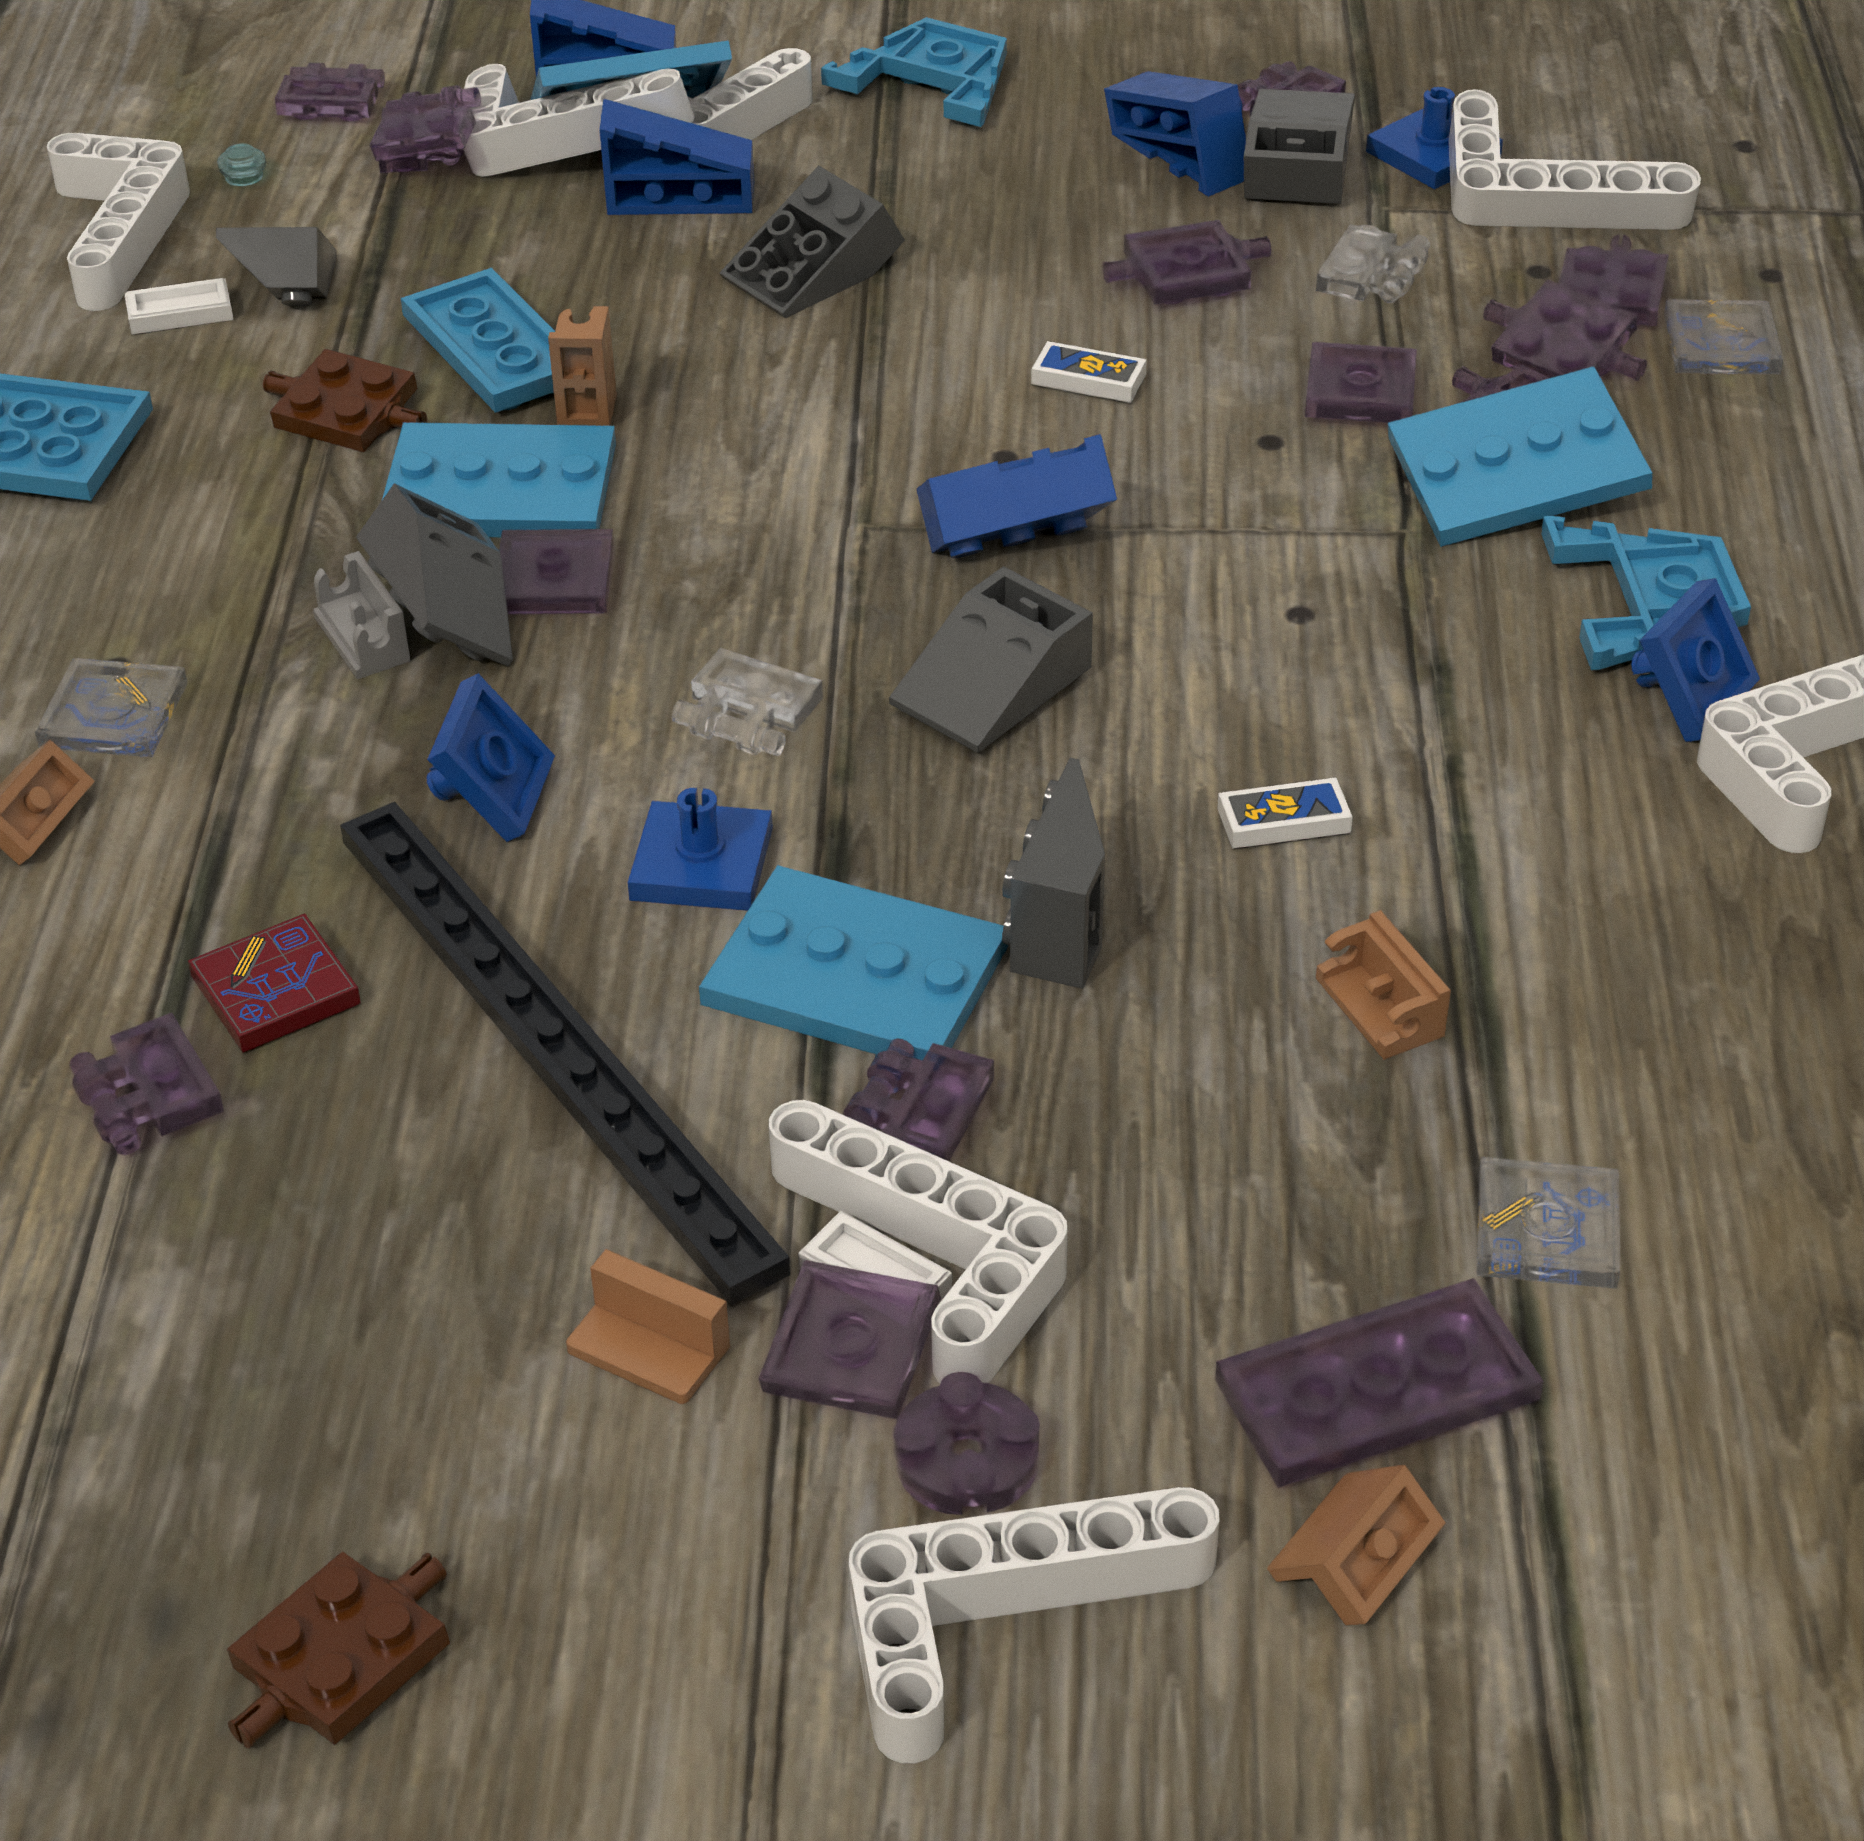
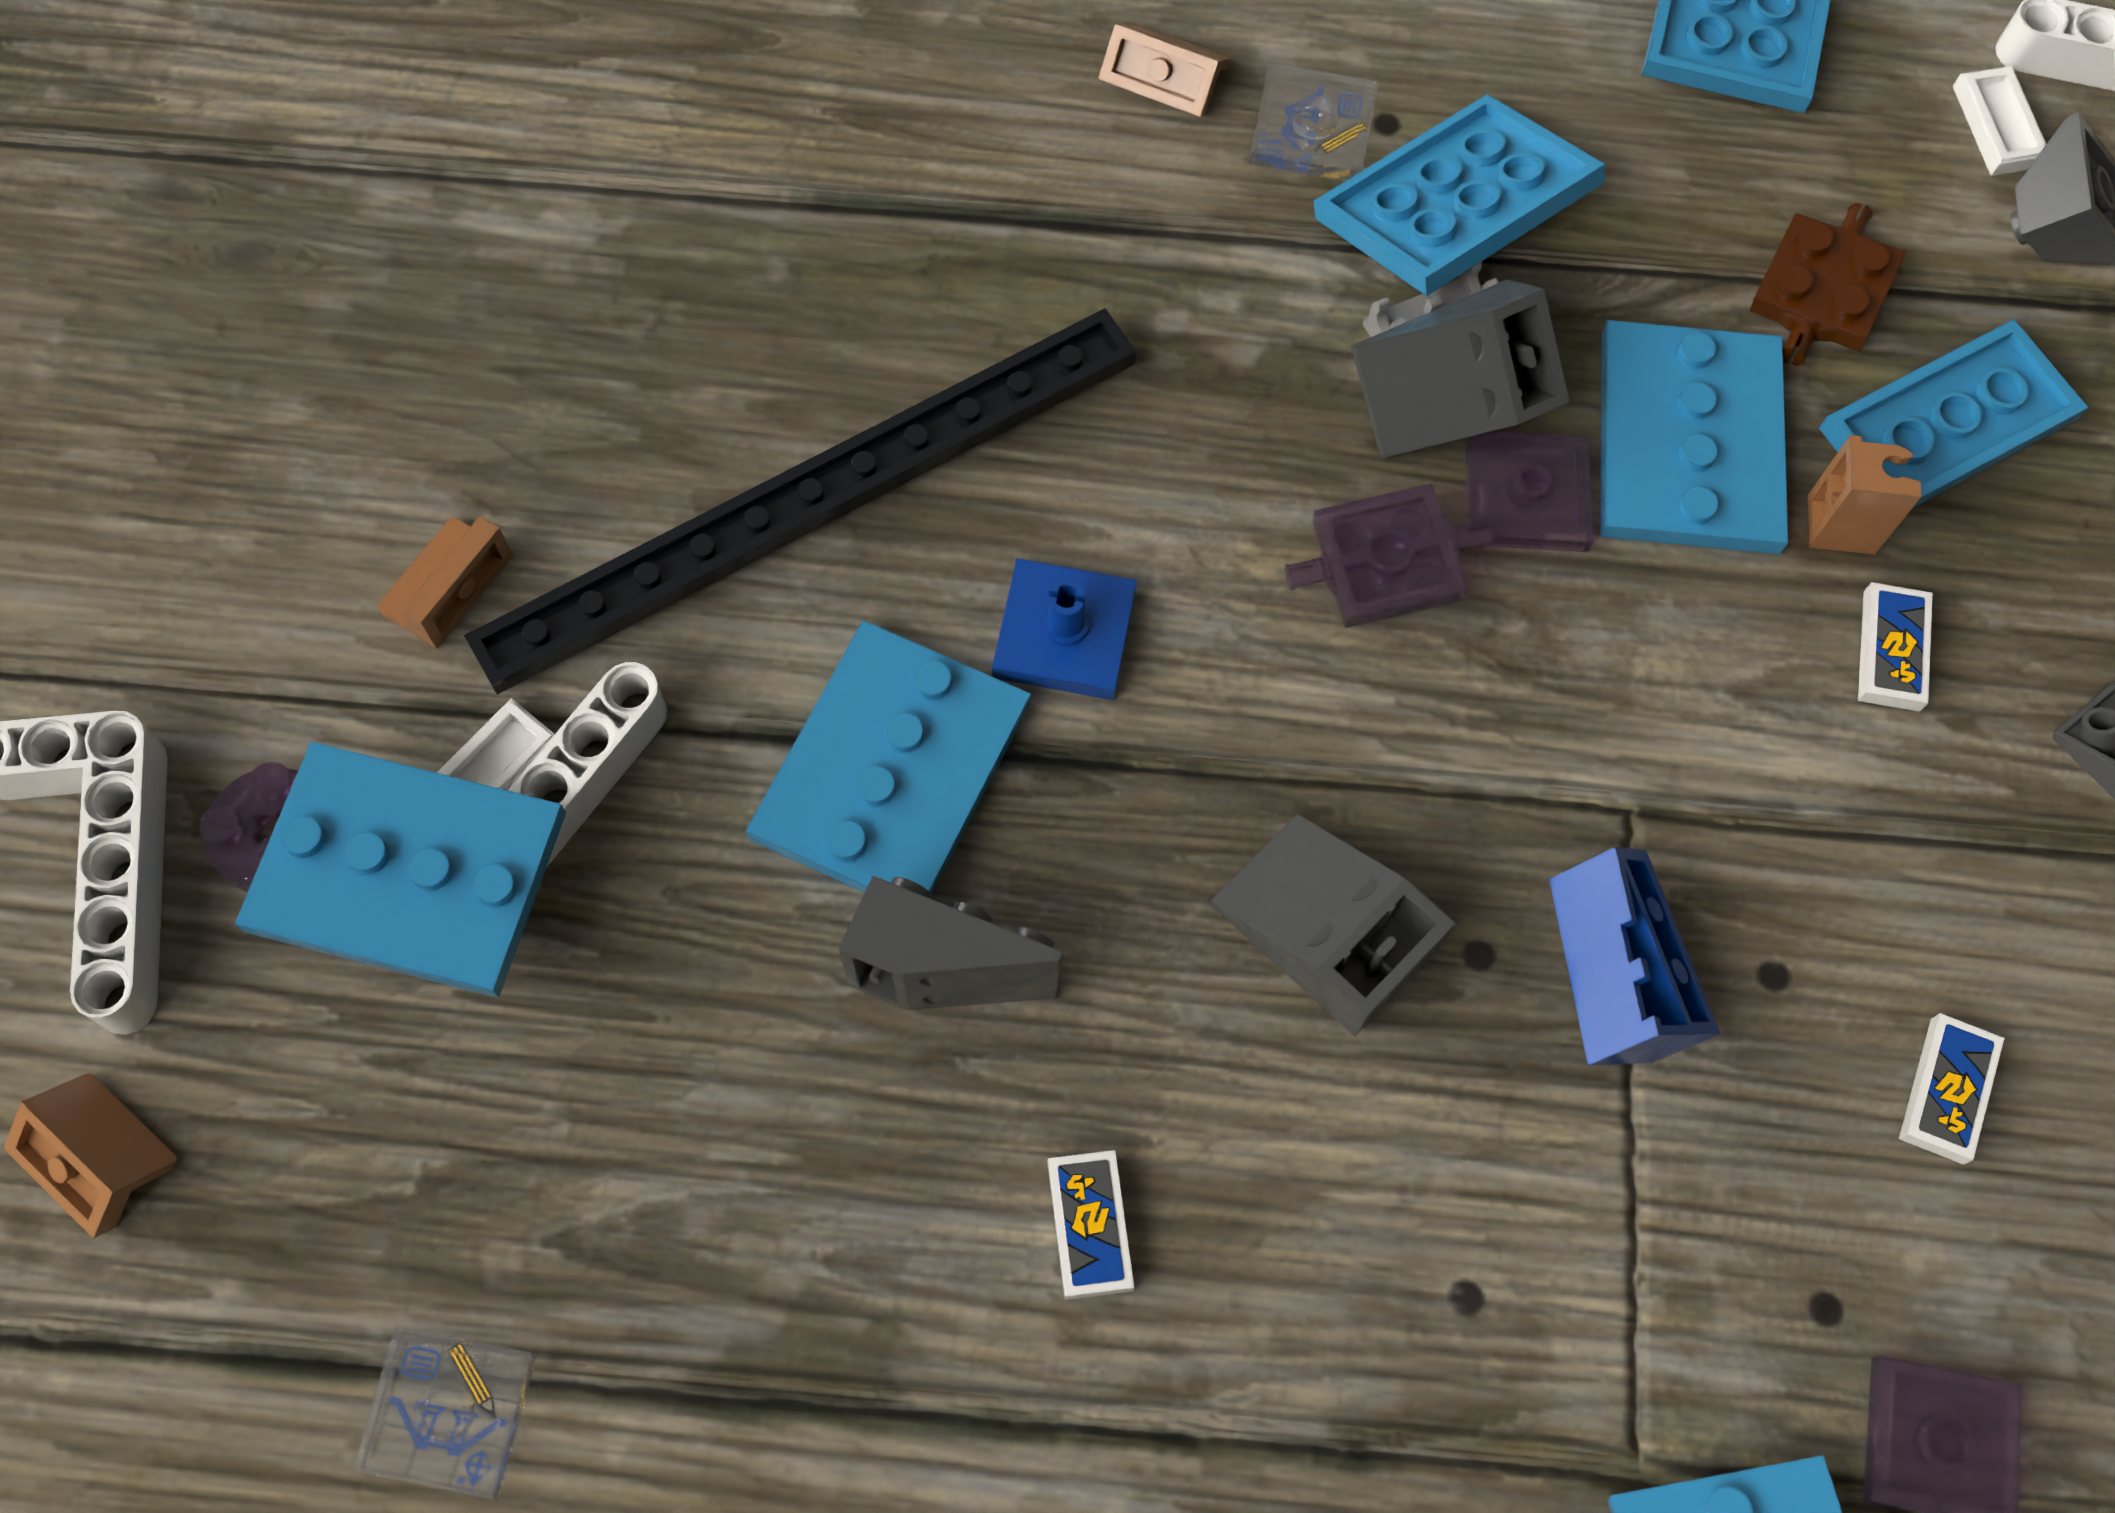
camera: 90 degrees right, 25 degrees up
clear purple plate [70,1012,224,1155] -> none
dark red tile [188,913,361,1053] -> none
reddish brown plate [227,1551,450,1749] -> none
blue tile [427,673,555,842] -> none
clear plate [672,648,823,756] -> none
plate [758,1260,941,1420] -> none
clear purple plate [843,1038,994,1161] -> none
clear purple plate [1215,1278,1544,1488] -> none
medium nougat hinge [1316,910,1451,1060] -> none
none -> dark azure plate [235,741,566,998]
none -> clear purple plate [1285,483,1494,628]
none -> dark azure plate [1313,94,1605,296]
none -> tile [1858,582,1933,712]

